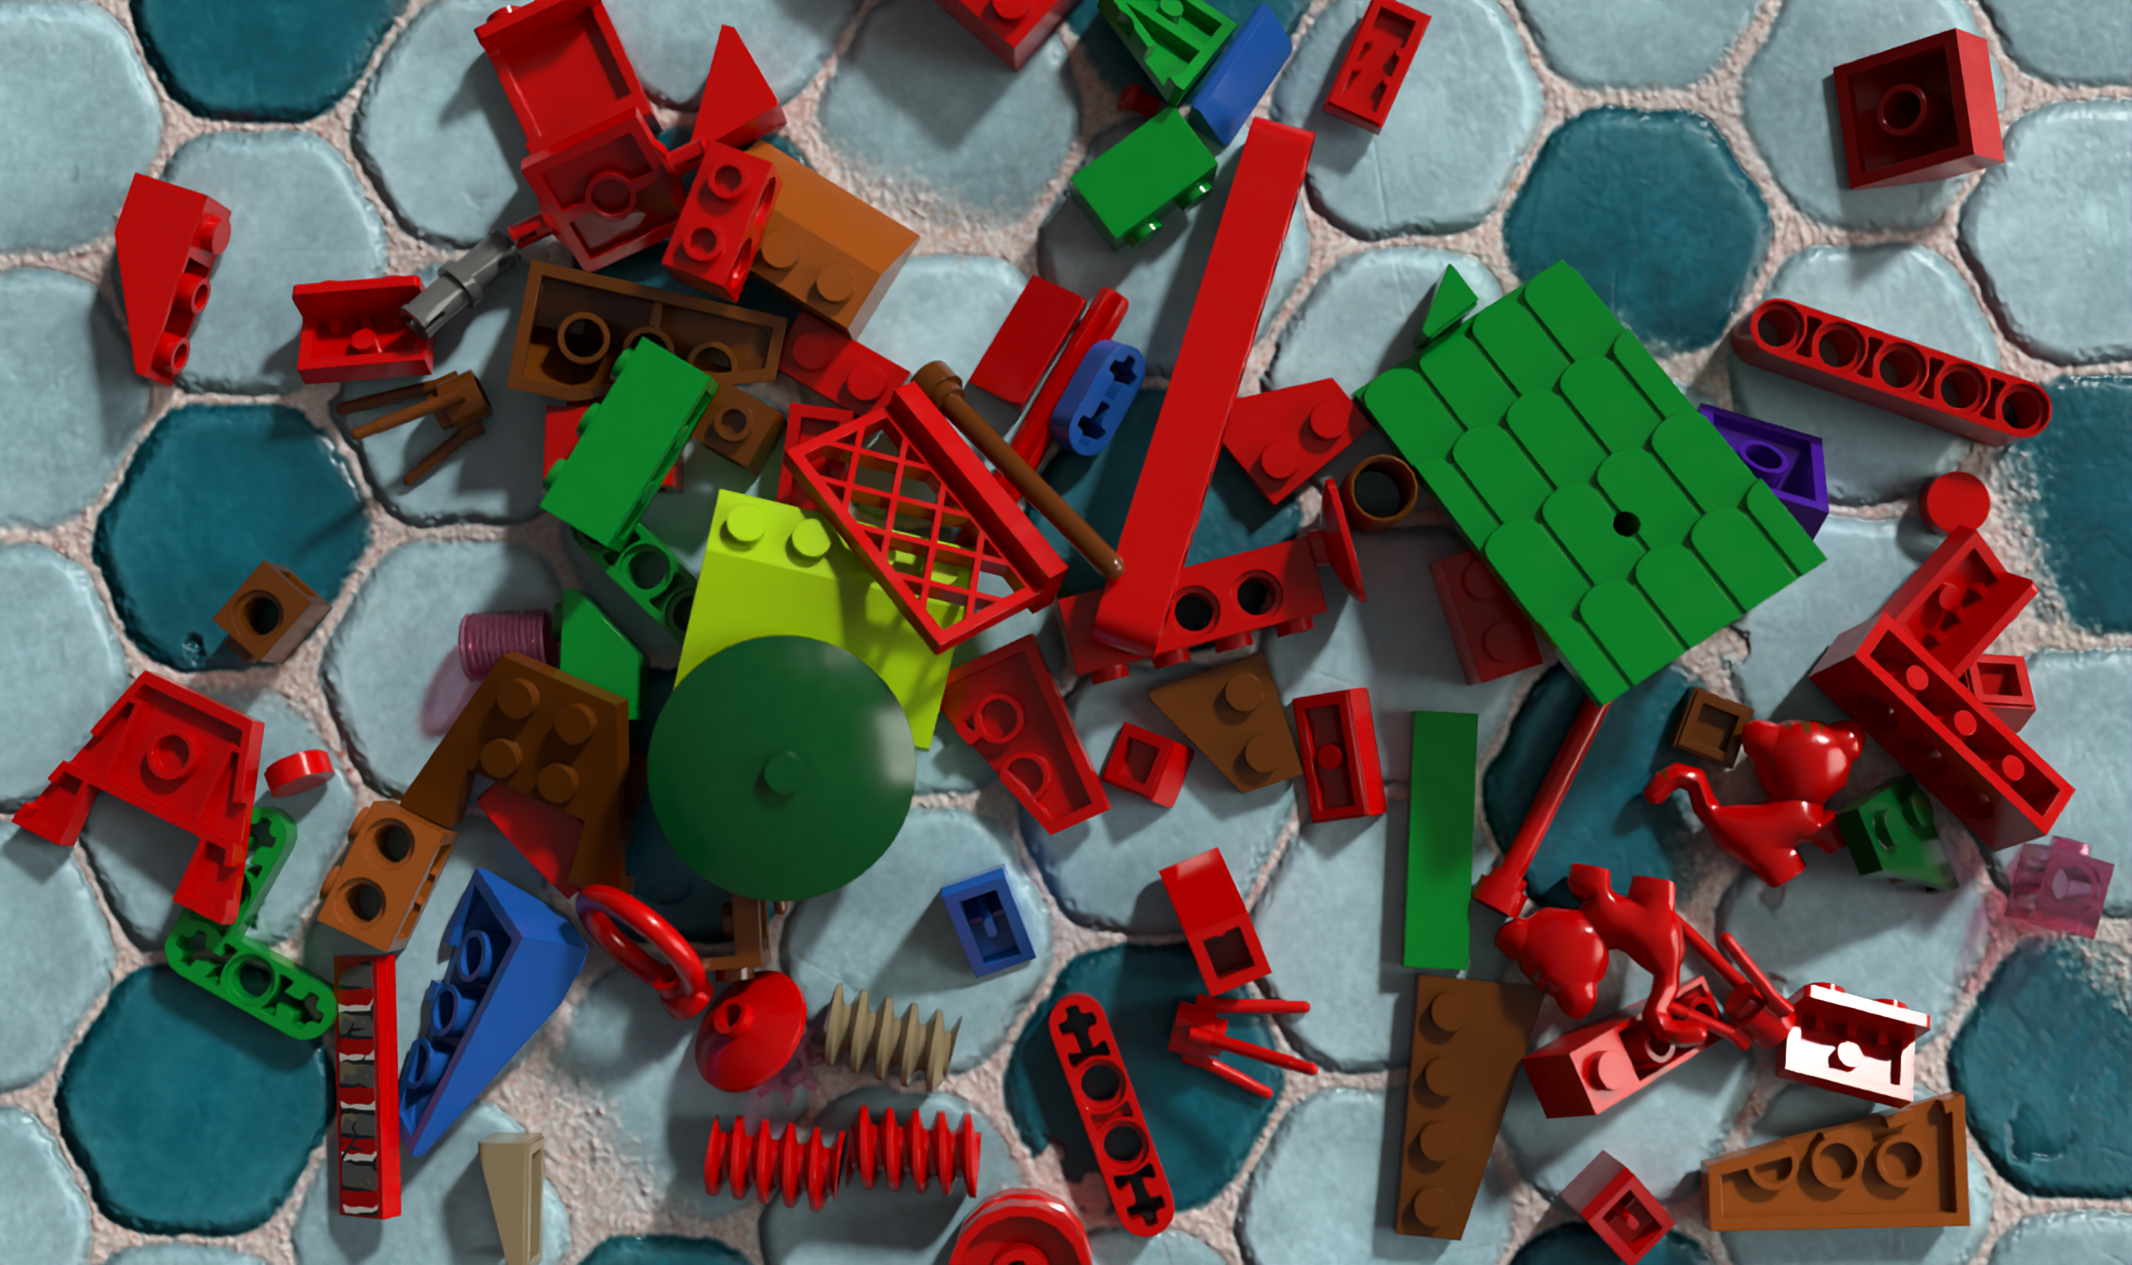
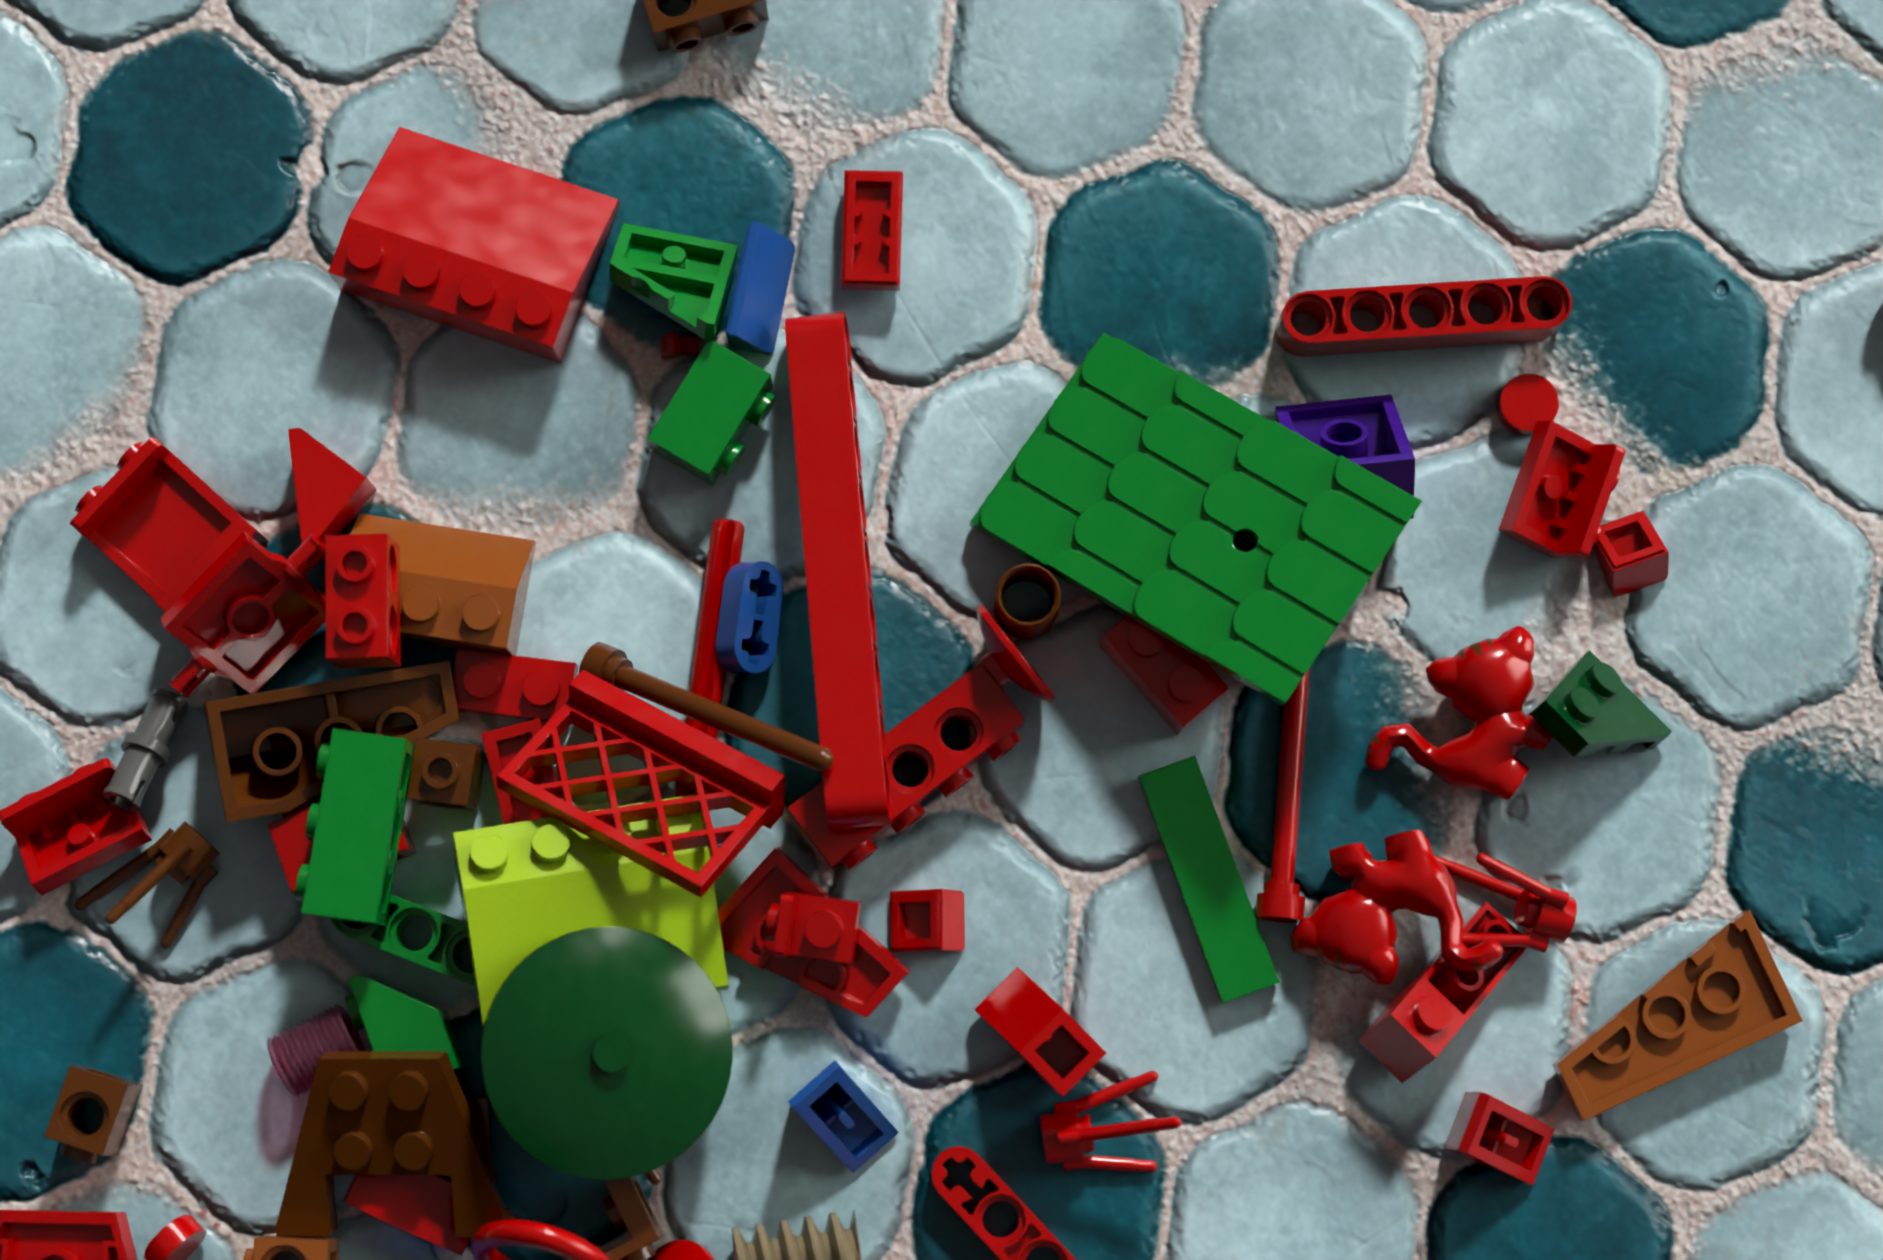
camera: 25 degrees left, 5 degrees down
red slope [968,275,1087,414] -> none
reddish brown wing [1147,653,1303,794] -> none
red wing [1222,378,1372,508] -> none
red slope [1292,687,1387,824] -> none
reddish brown wing [1393,973,1545,1241] -> none
green slope [1412,264,1479,349] -> none
reddish brown tile [1667,686,1755,769] -> none
red bracket [1775,982,1931,1109] -> none
red brick [1808,612,2075,852] -> none
red slope [1833,28,2005,190] -> none
clear pink brick [2004,836,2115,939] -> none
none -> red bracket [766,891,862,964]

